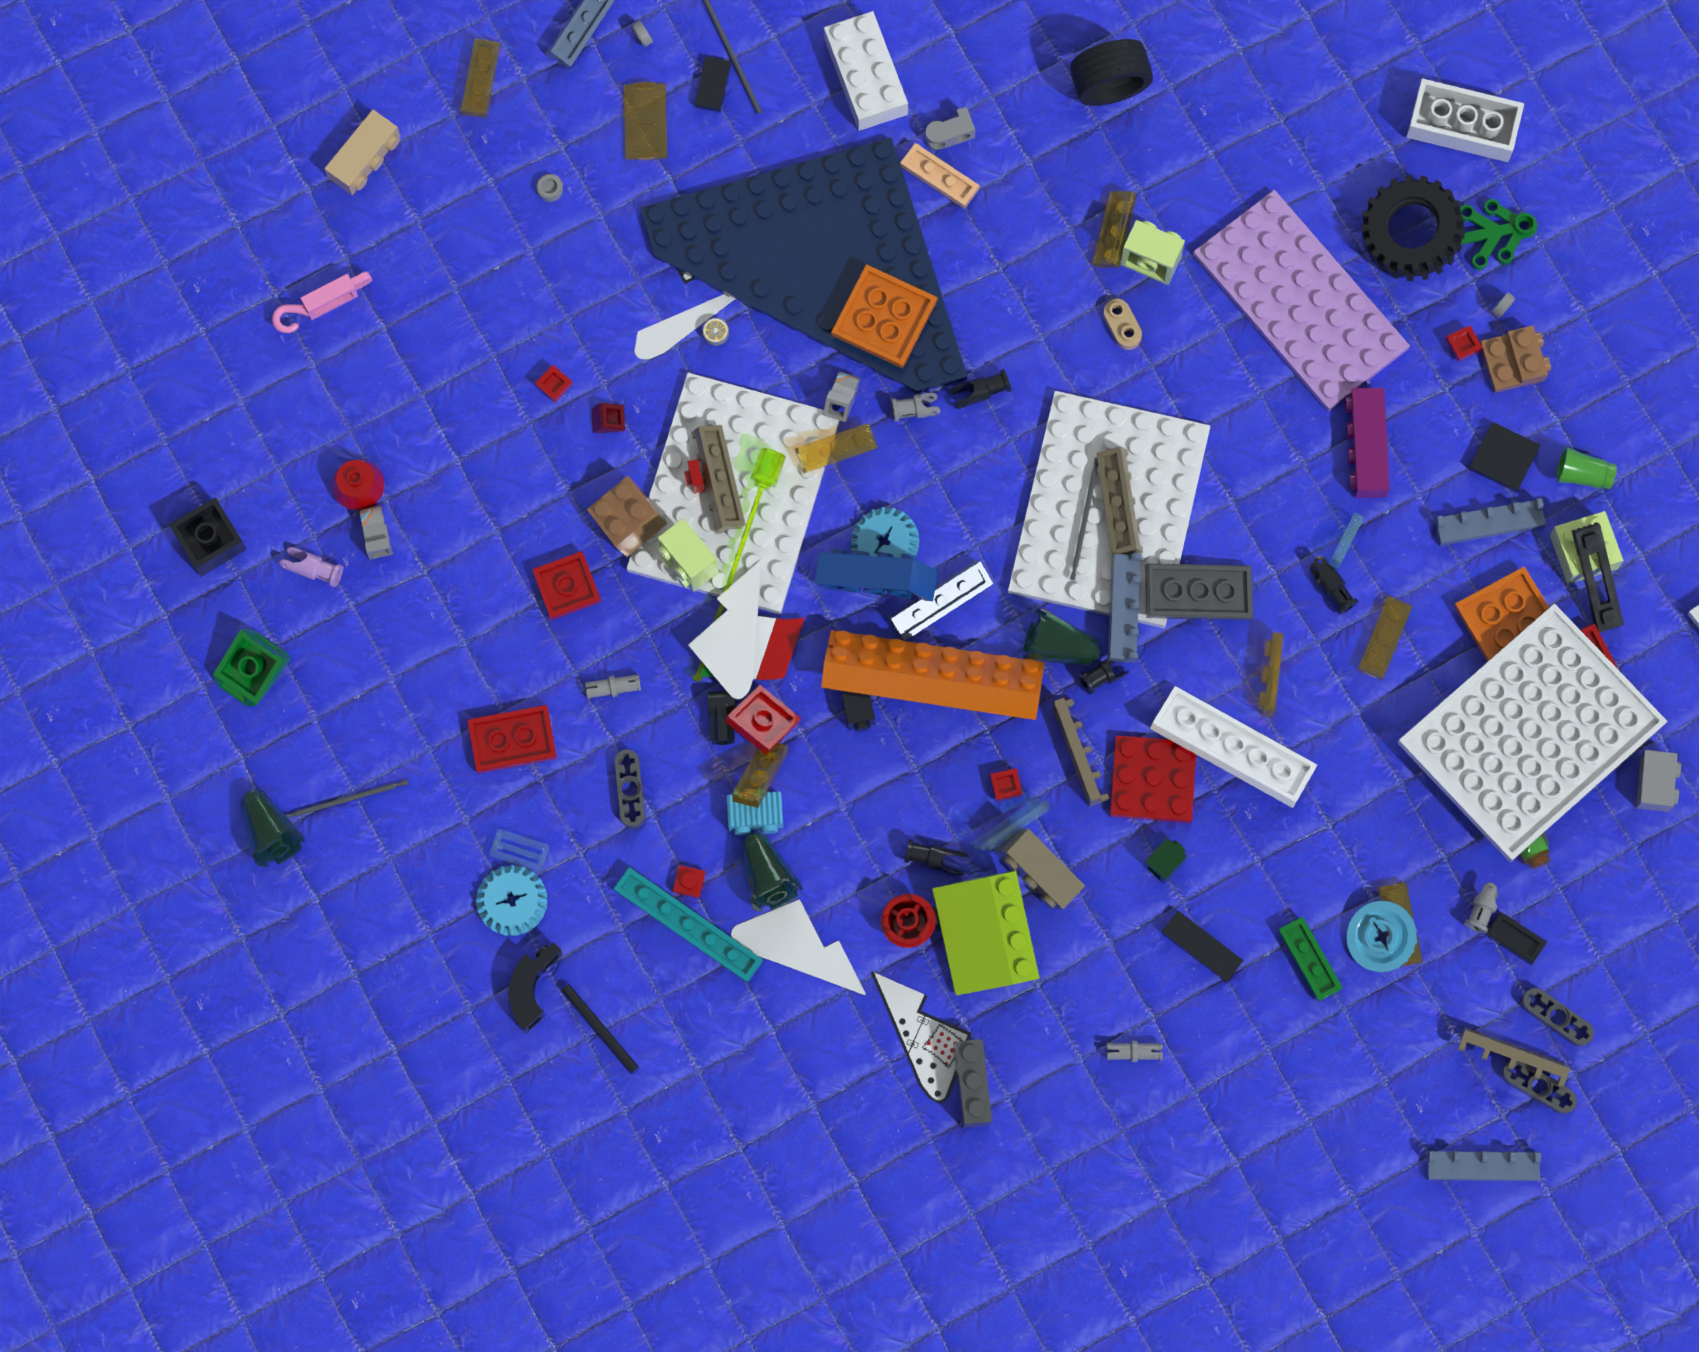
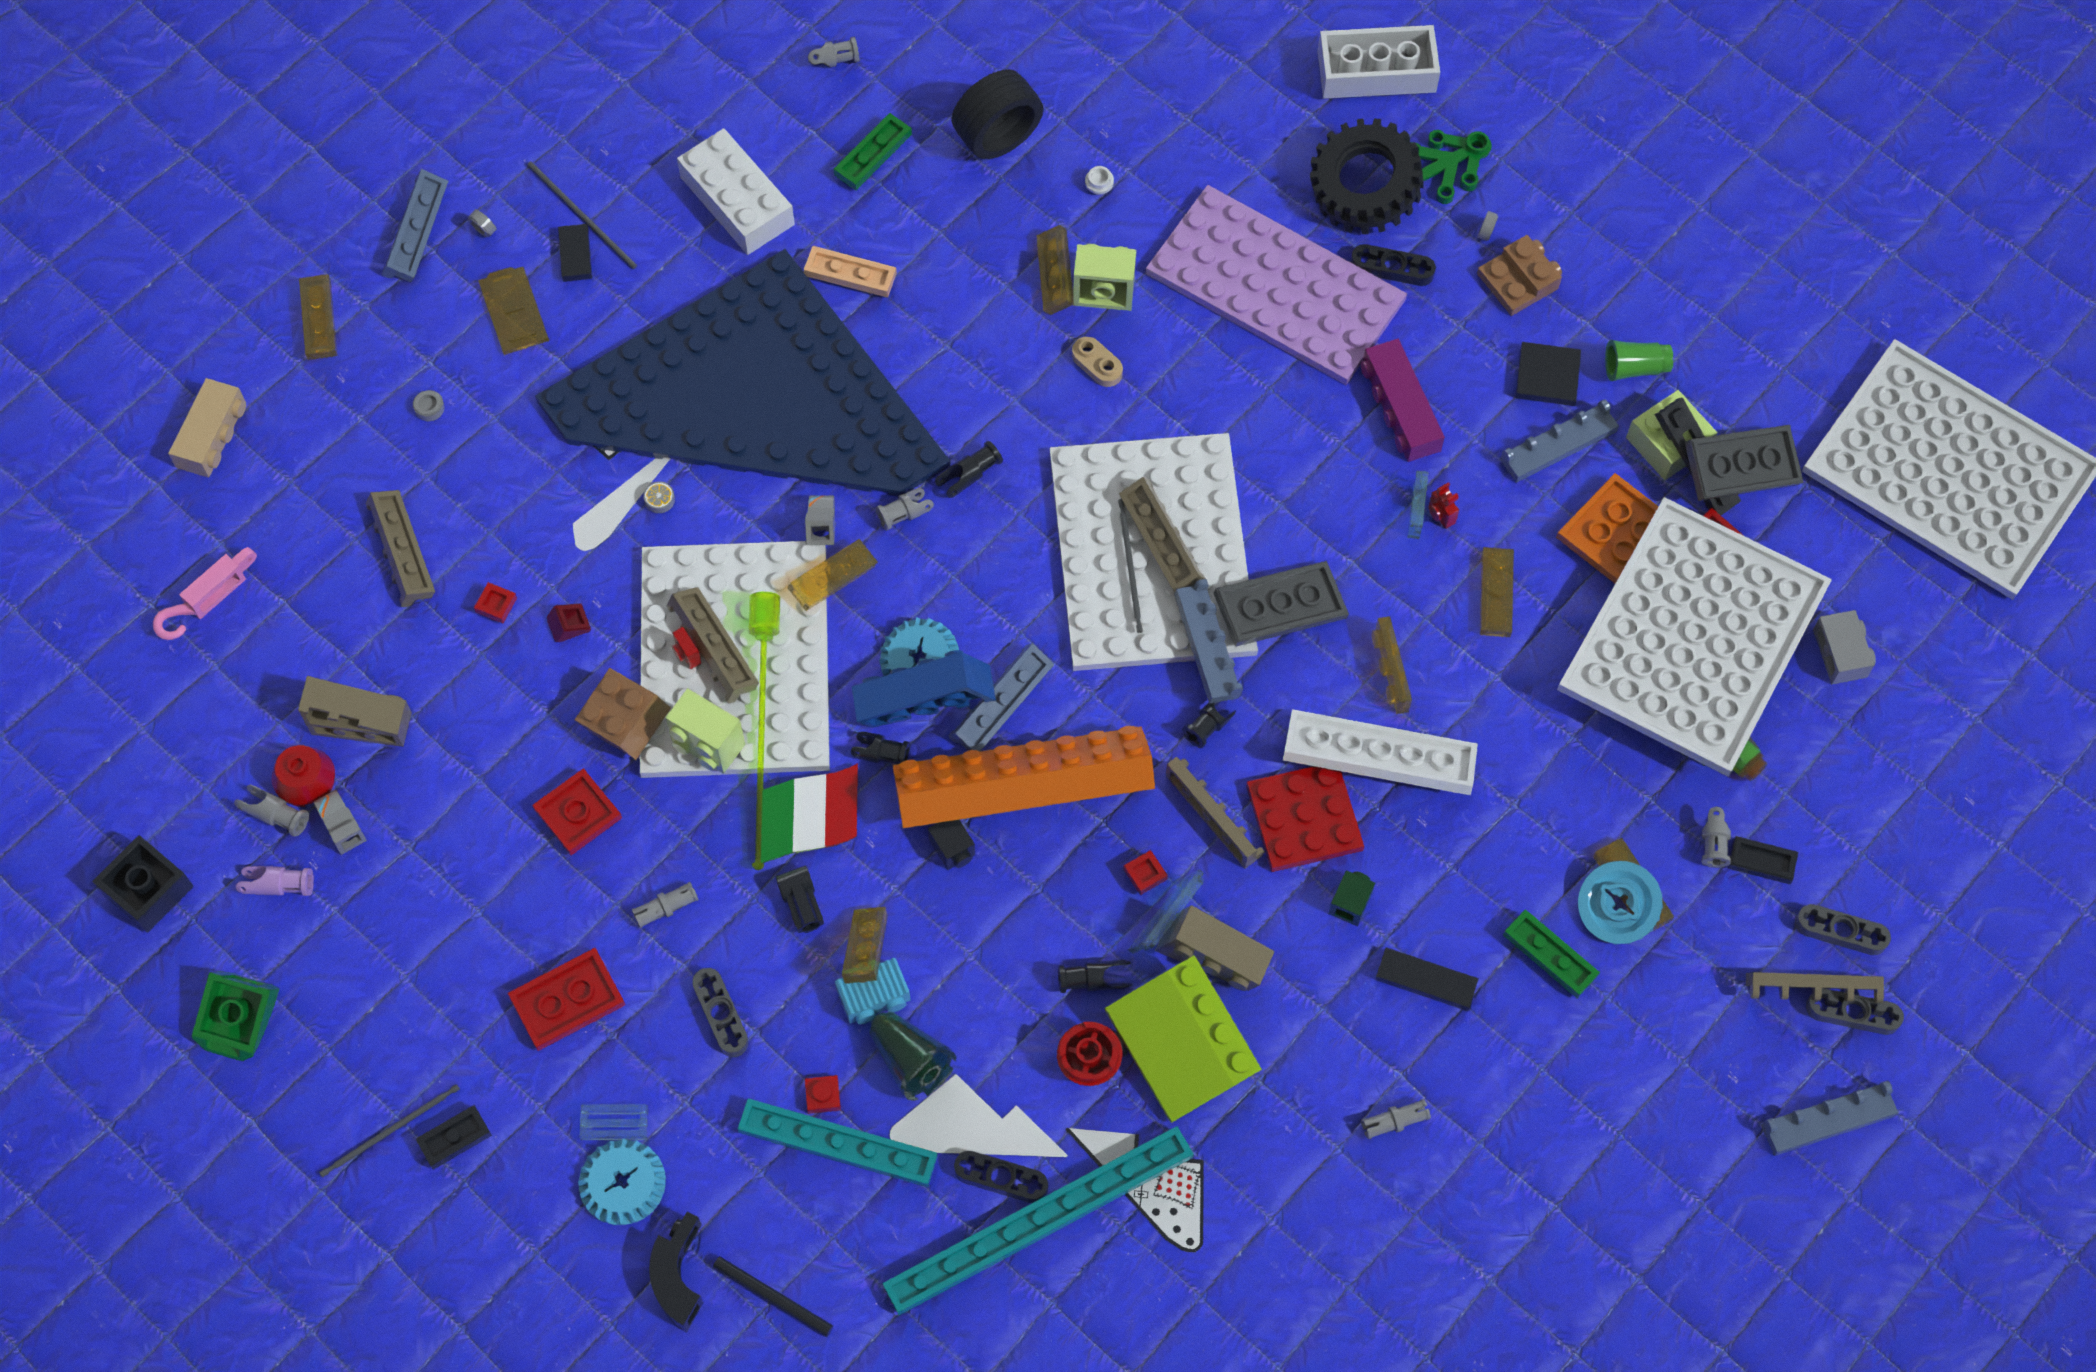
camera: 20 degrees left, 10 degrees down
cone [241,789,305,867] -> none
white sticker [688,561,761,699] -> none
plate [725,685,801,755] -> none
orange plate [831,264,938,369] -> none
light grey leg [925,107,975,150] -> none
dark grey brick [953,1039,992,1128] -> none
clear green cone [1023,608,1101,665] -> none
black piece [1310,556,1359,615] -> none
red plate [1445,325,1483,362] -> none
none -> light grey piece [234,784,309,837]
none -> dark tan wedge [298,676,412,747]
none -> dark tan hinge [365,490,435,607]
none -> black plate [416,1105,492,1170]
none -> green plate [834,113,912,191]
none -> black piece [851,732,910,764]
none -> teal plate [883,1126,1194,1315]
none -> black beam [954,1151,1048,1203]
none -> white plate [1085,166,1114,194]
none -> black beam [1351,244,1436,286]
none -> red plate [1428,482,1459,529]
none -> dark grey tile [1685,425,1804,501]

